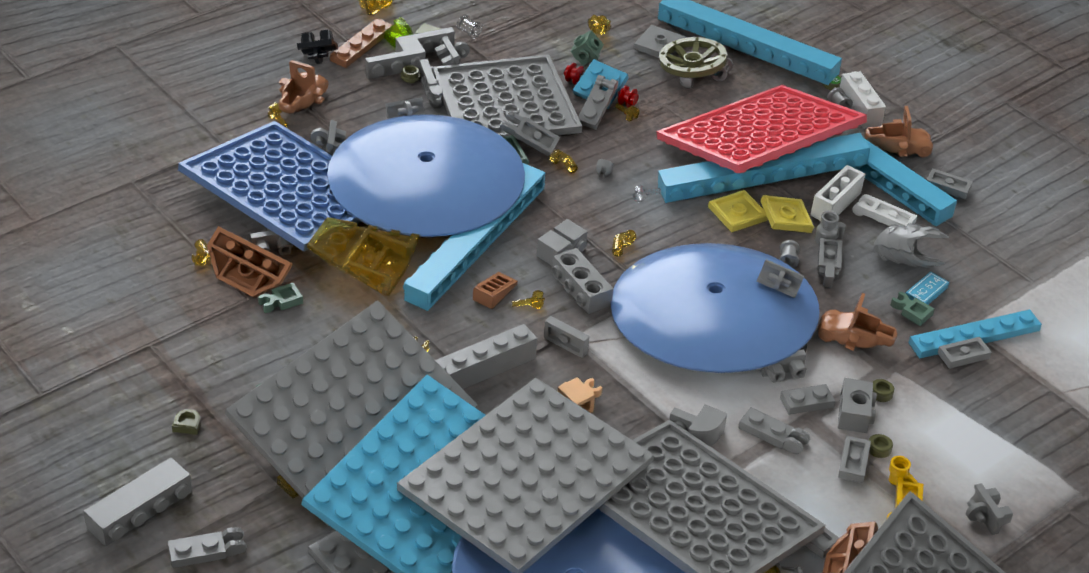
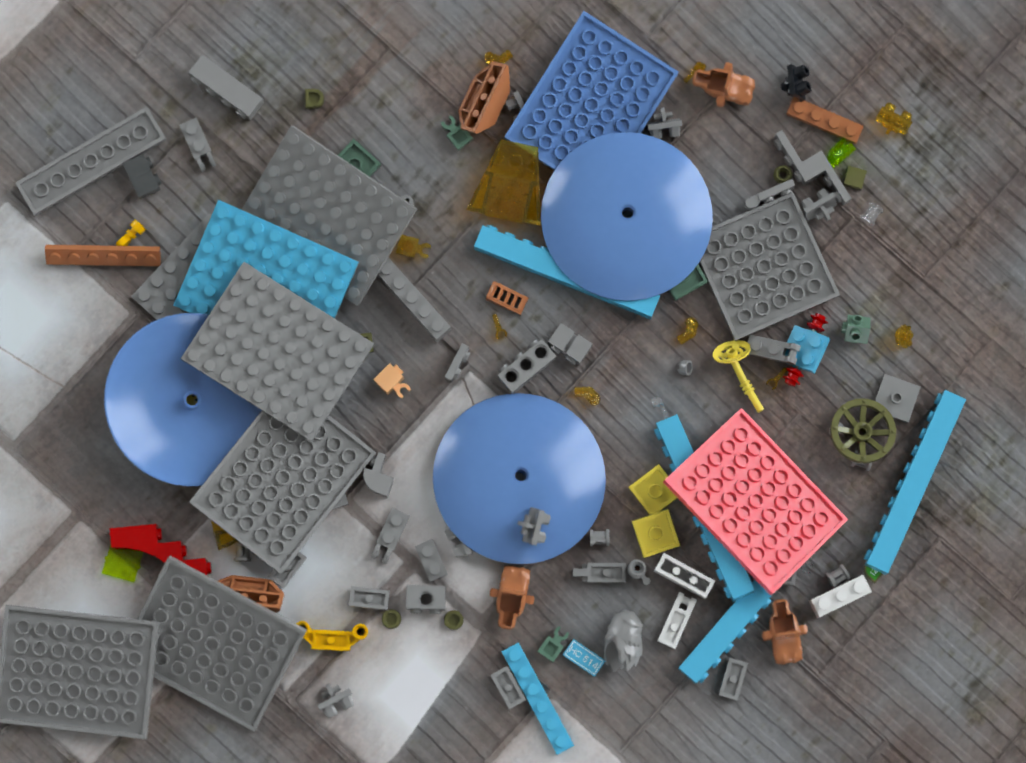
camera: 85 degrees right, 40 degrees up
light grey hips [385,97,425,119] -> none
light grey hinge [499,111,560,156] -> none
none -> light yellow dish [713,340,764,413]

